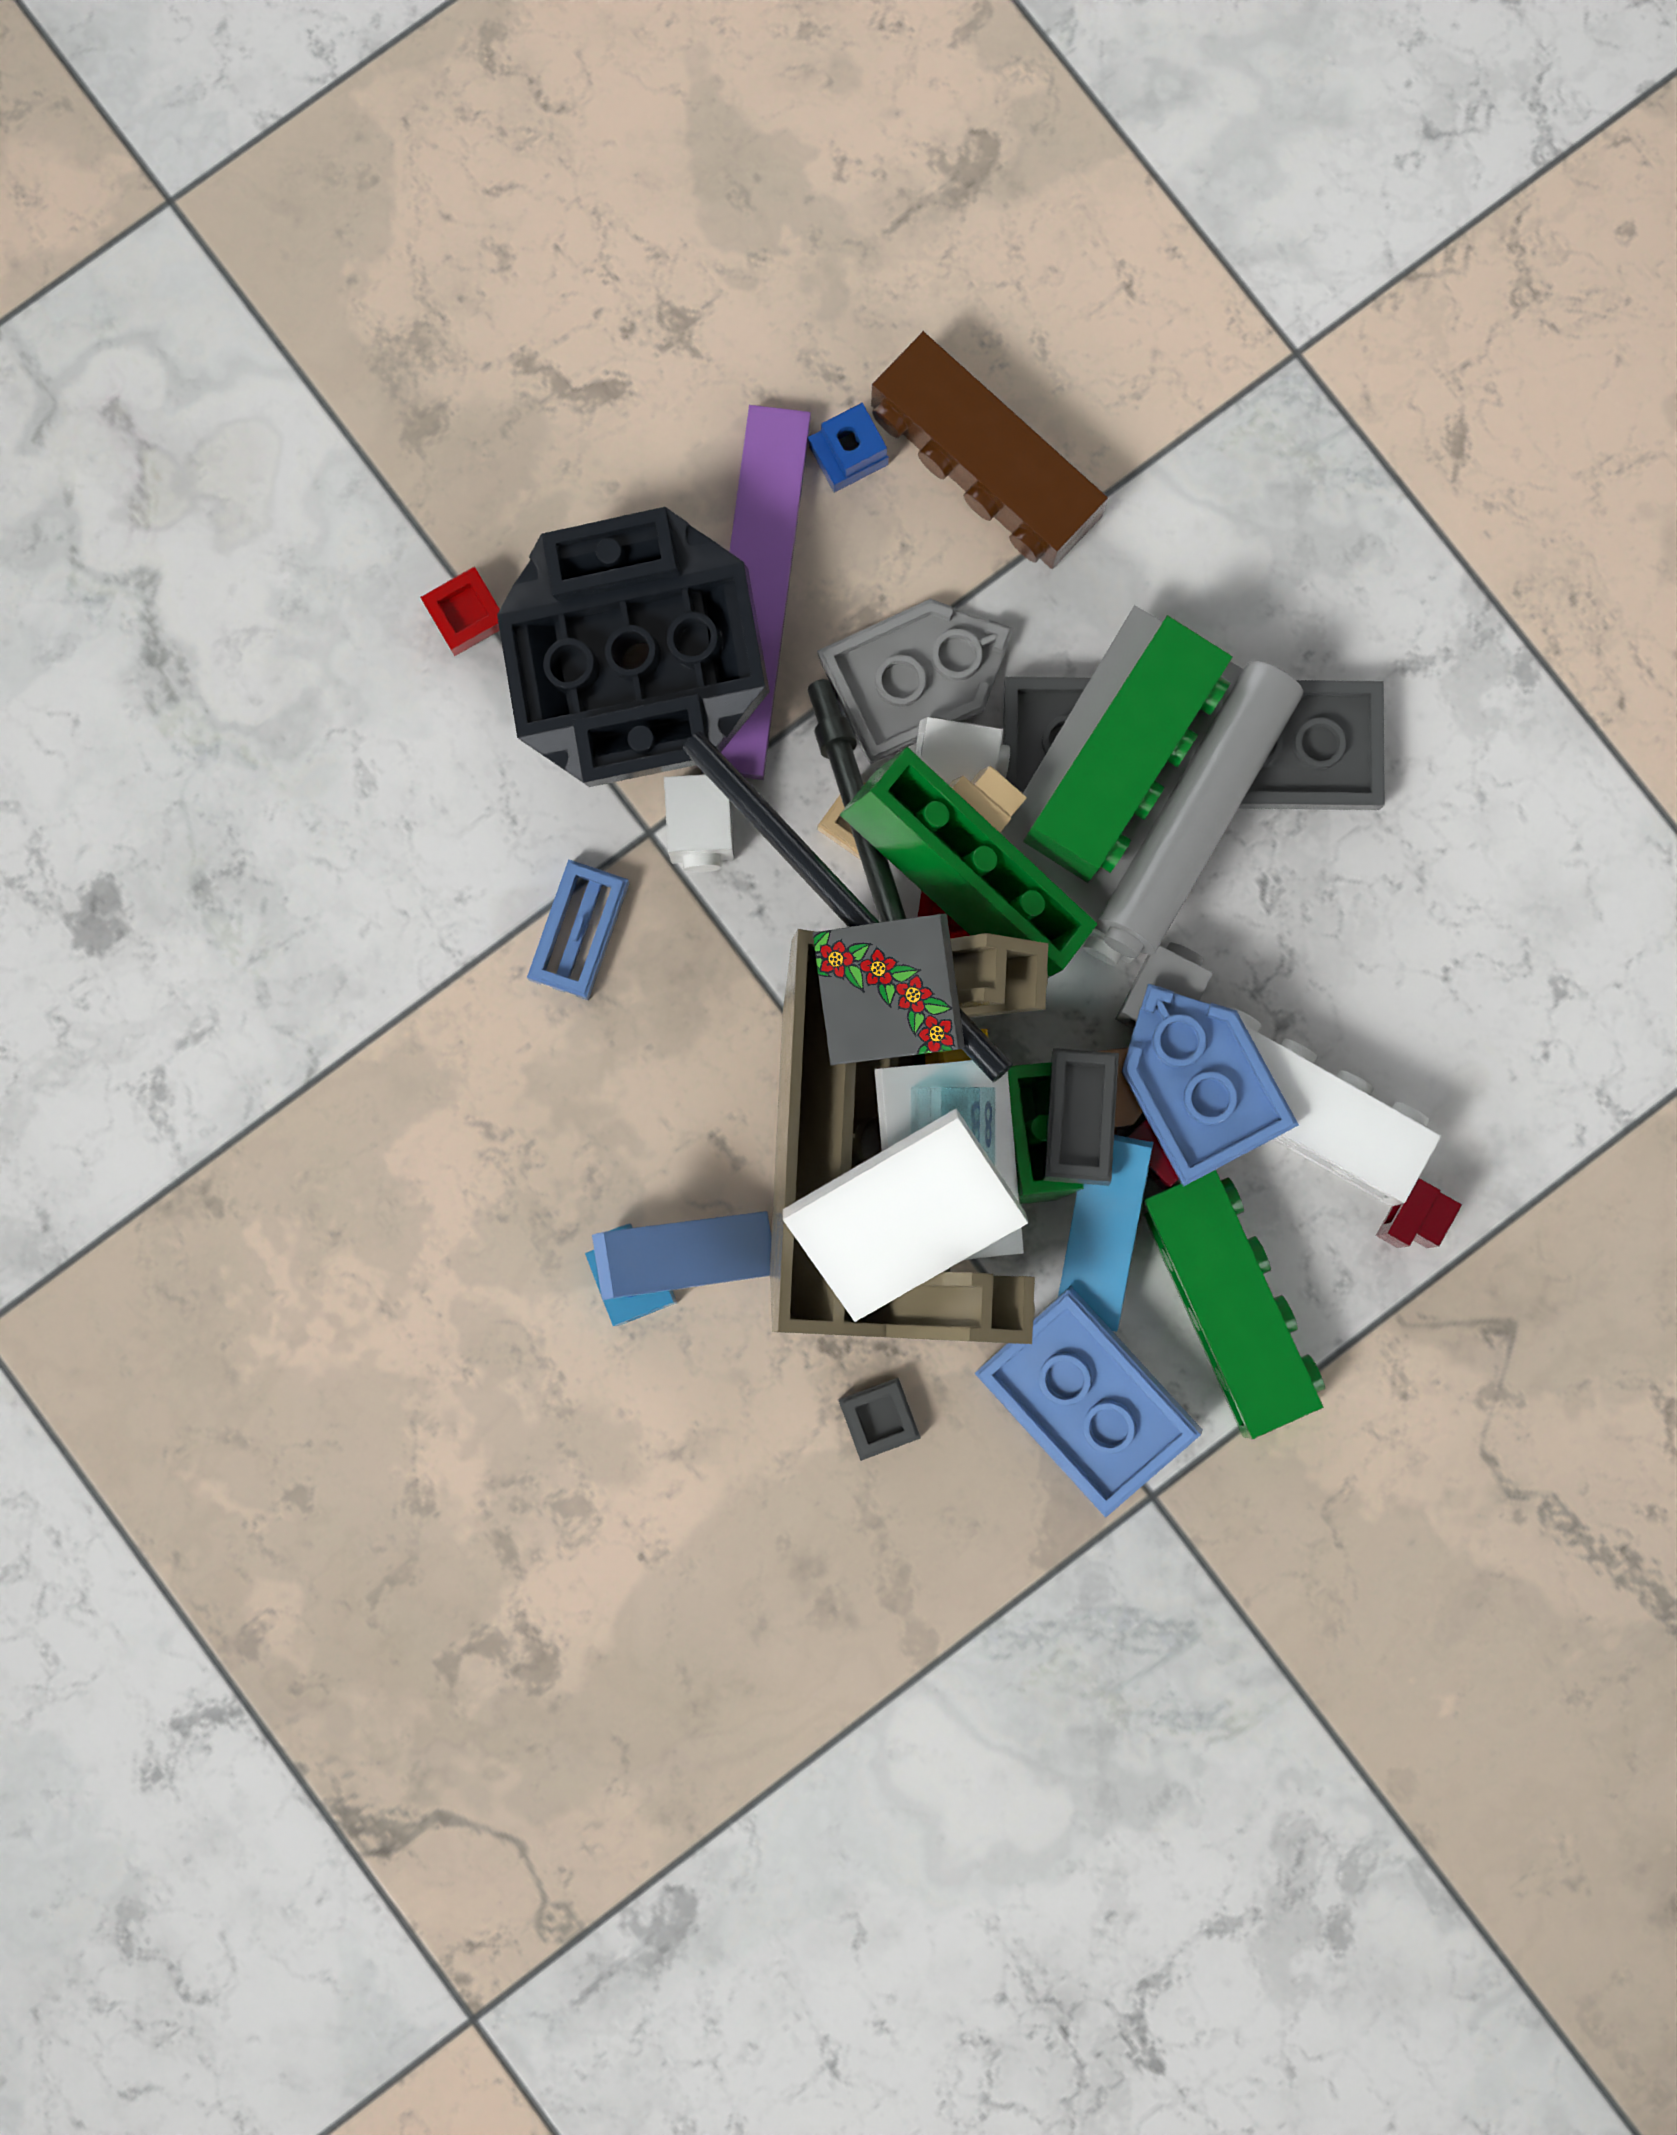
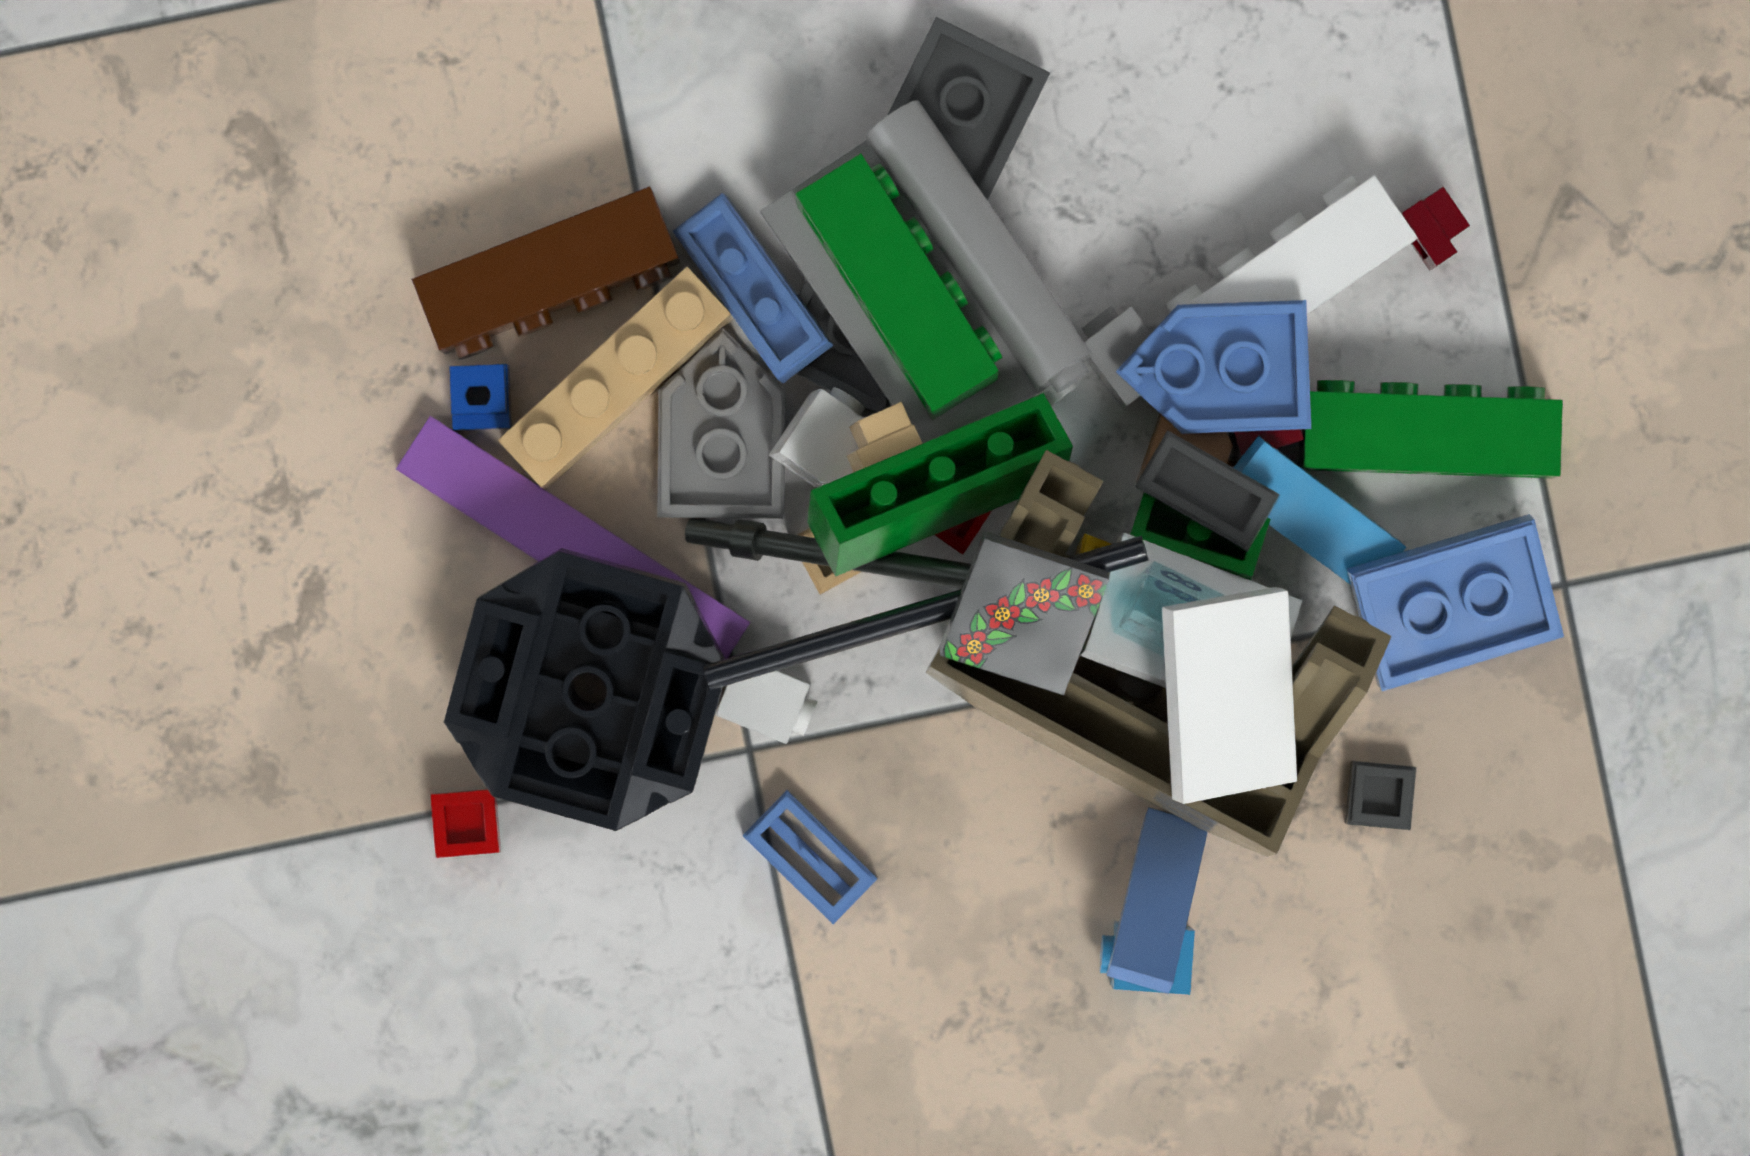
camera: 60 degrees left, 5 degrees up
none -> tan brick [498,267,733,490]
none -> medium blue tile [673,193,833,383]

